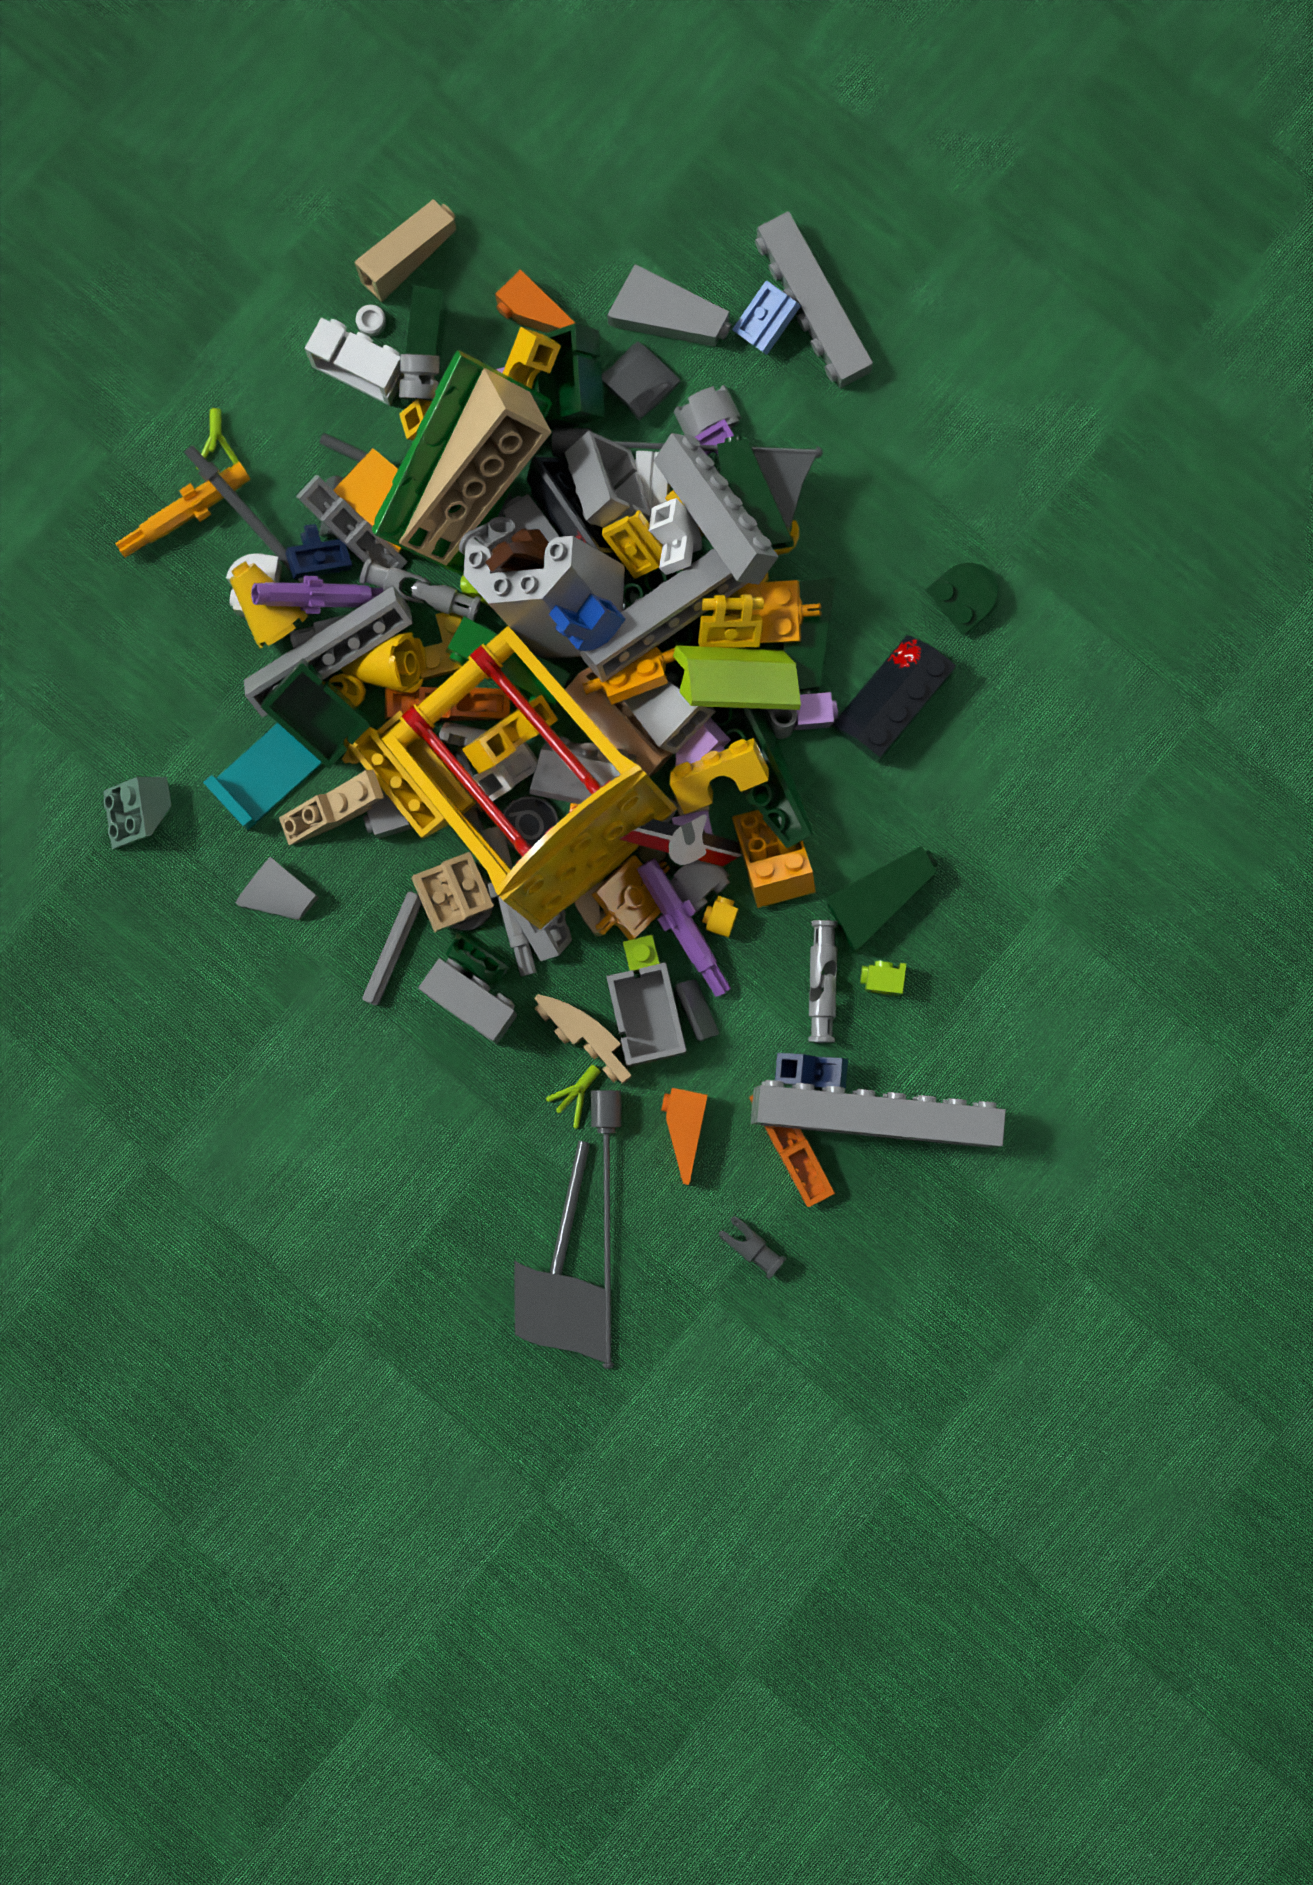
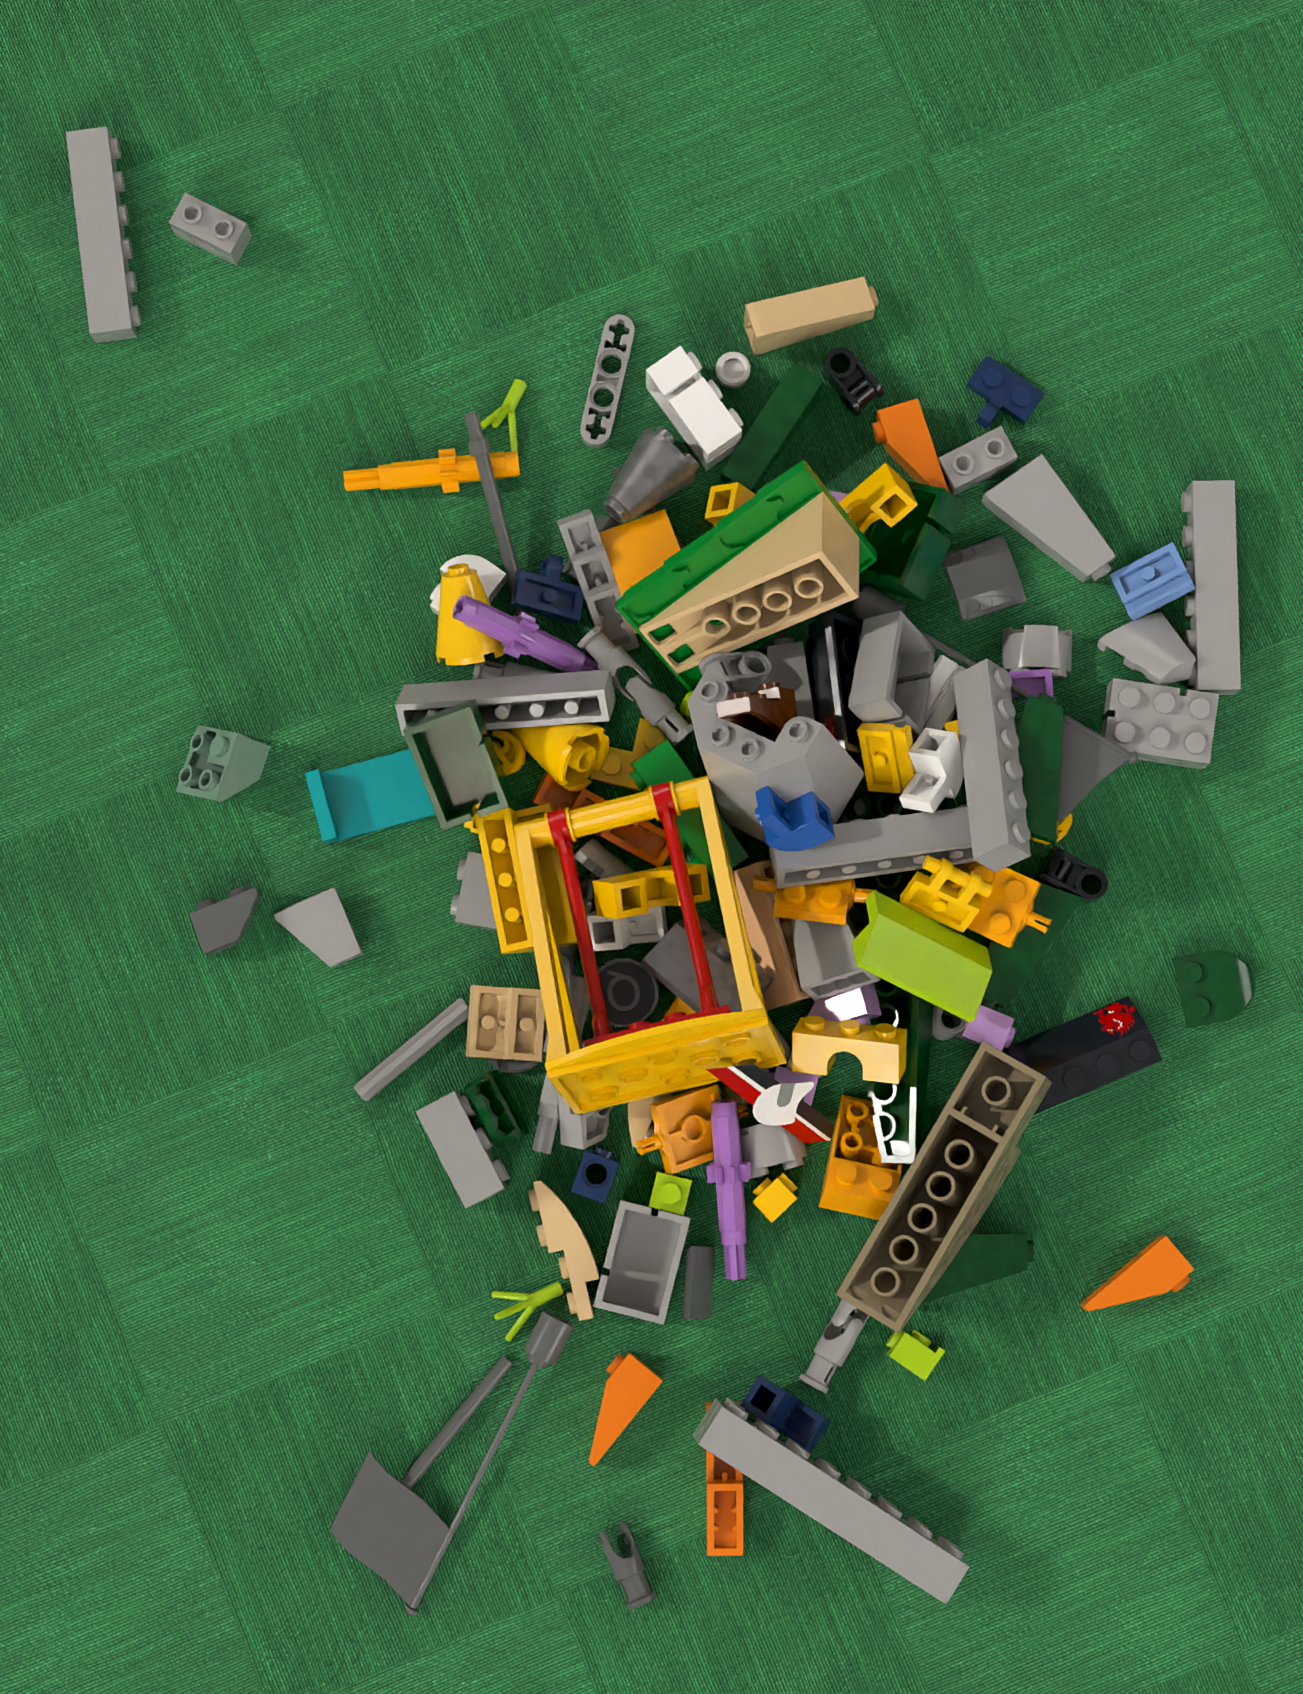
camera: 25 degrees right, 0 degrees up
tan slope [279,769,384,845] -> none
light grey wheel [399,354,440,399] -> none
none -> dark grey slope [189,885,262,956]
none -> dark blue brick [571,1146,620,1204]
none -> light grey beam [580,314,635,449]
none -> flat silver cone [603,427,699,524]
none -> black piece [822,347,885,416]
none -> dark tan slope [836,1041,1052,1333]
none -> light grey brick [938,426,1018,496]
none -> dark blue plate [966,355,1045,429]
none -> black piece [1036,846,1108,904]
none -> orange slope [1079,1235,1194,1311]
none -> light grey slope [1097,612,1196,685]
none -> light grey piece [1100,678,1219,769]

